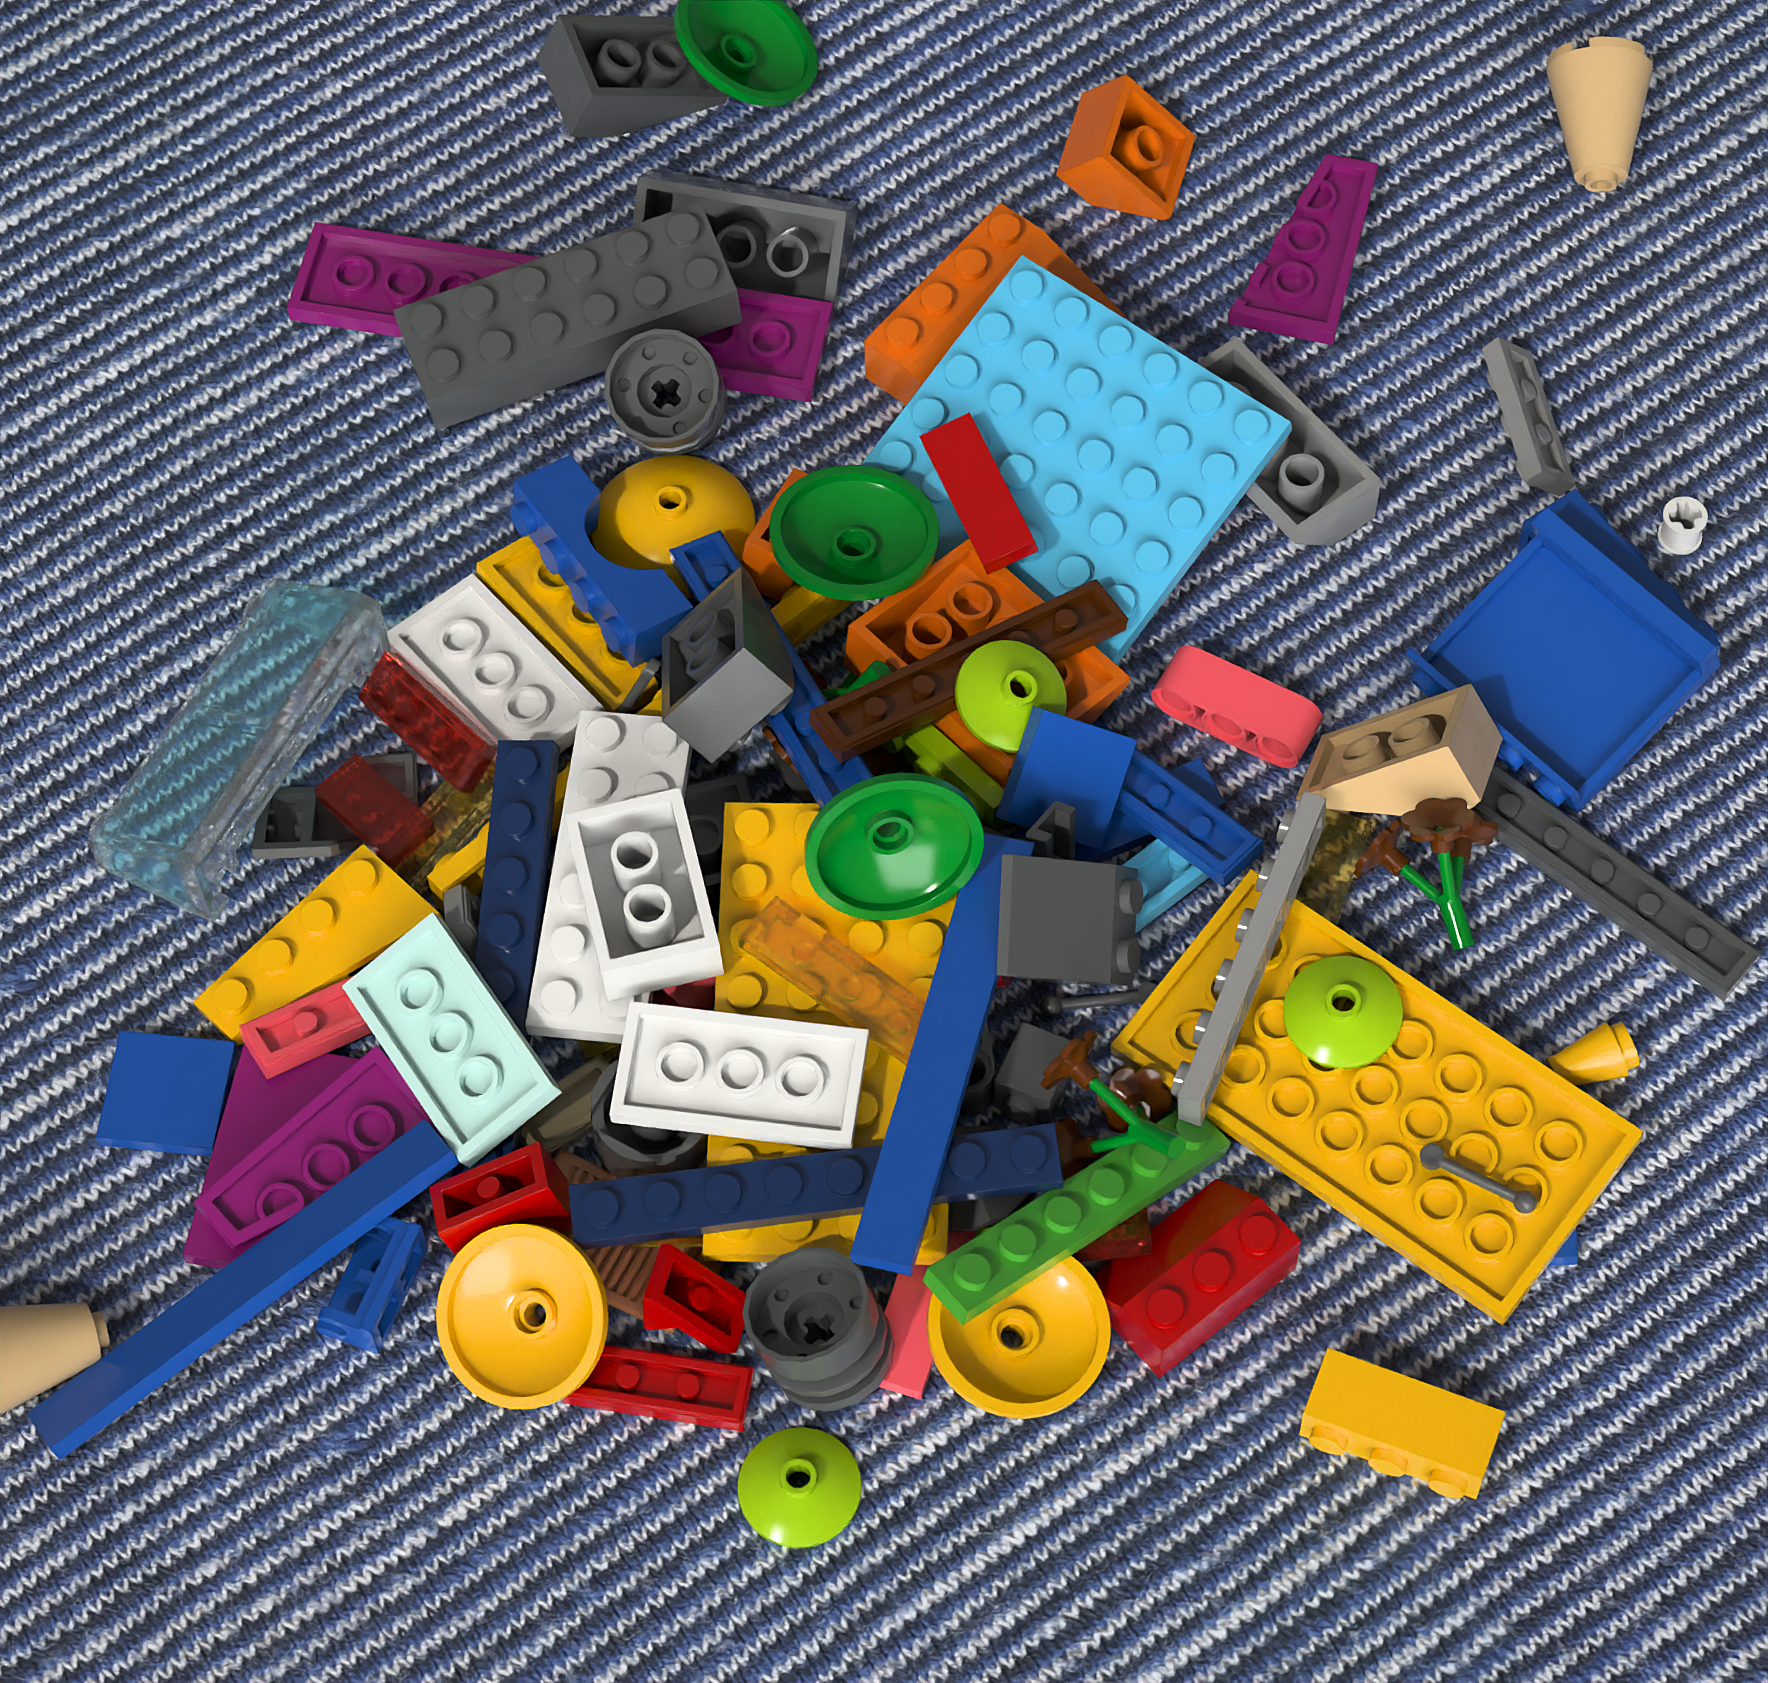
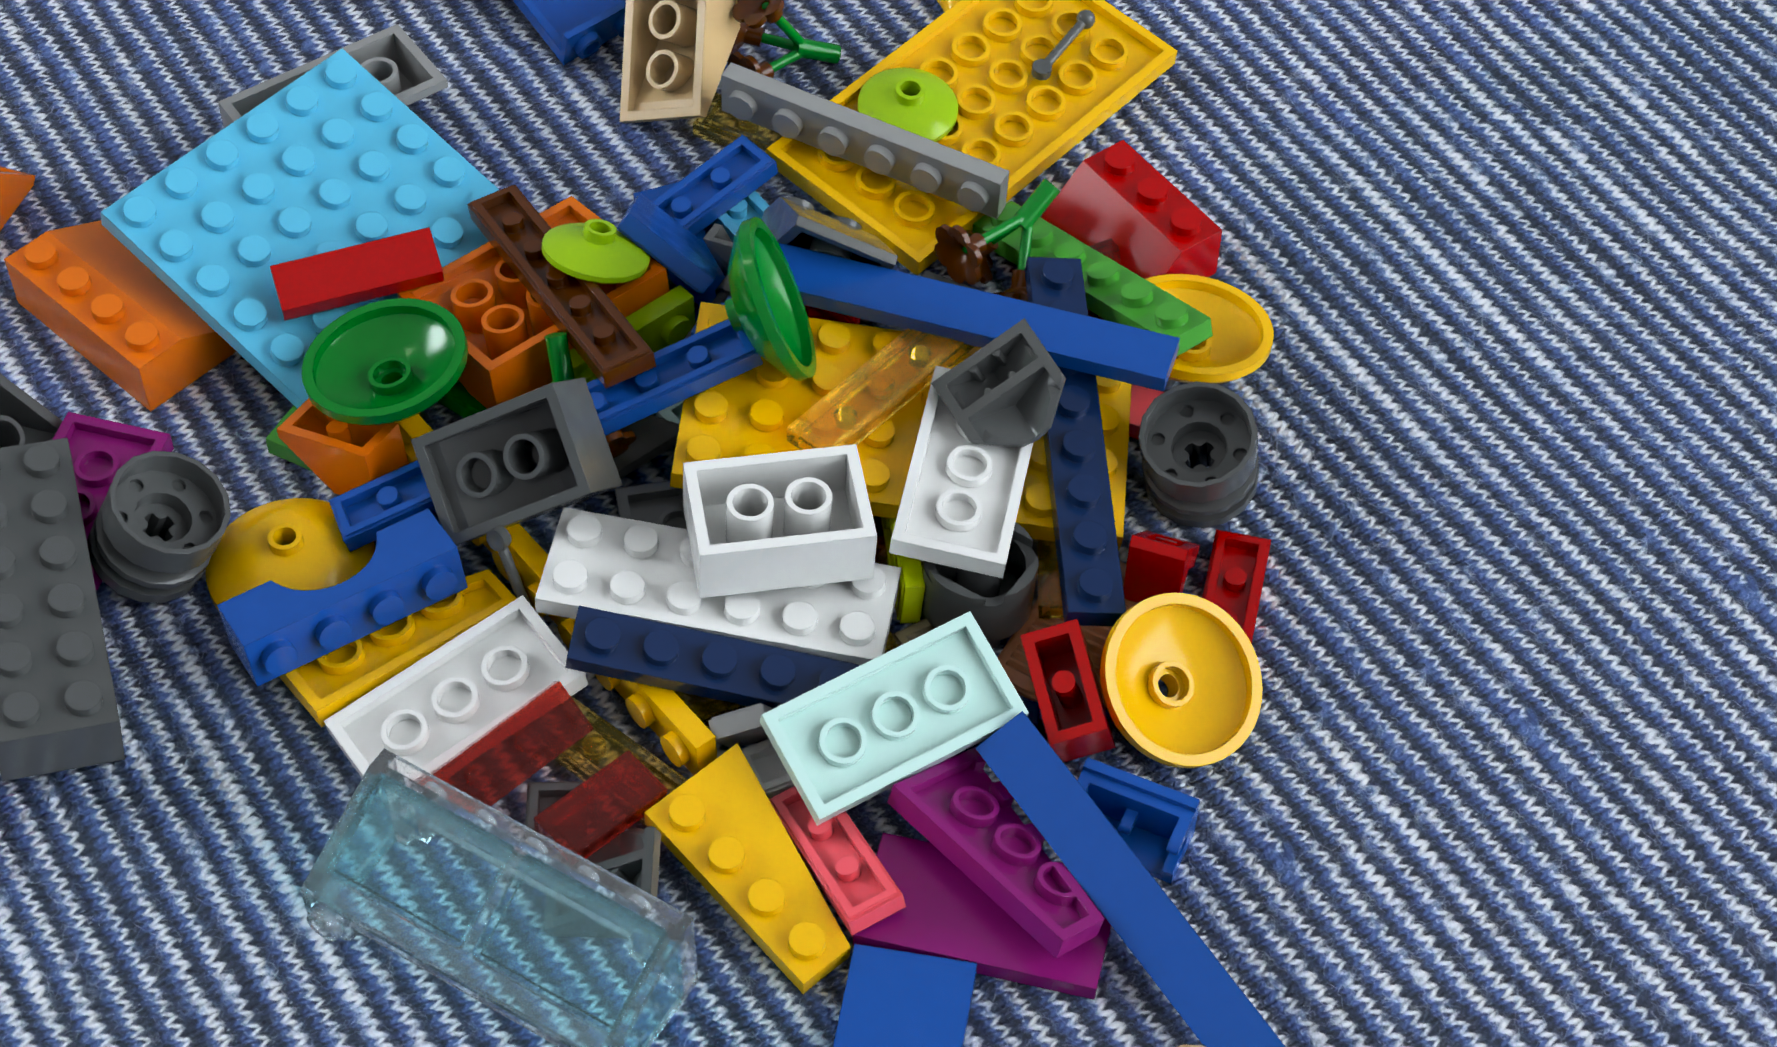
camera: 90 degrees left, 10 degrees down
lime dish [737,1427,862,1548] -> none
coral beam [1151,645,1323,769] -> none
magenta wing [1228,154,1378,345] -> none
yellow brick [1299,1348,1506,1499] -> none
none -> dark grey slope [931,318,1066,447]

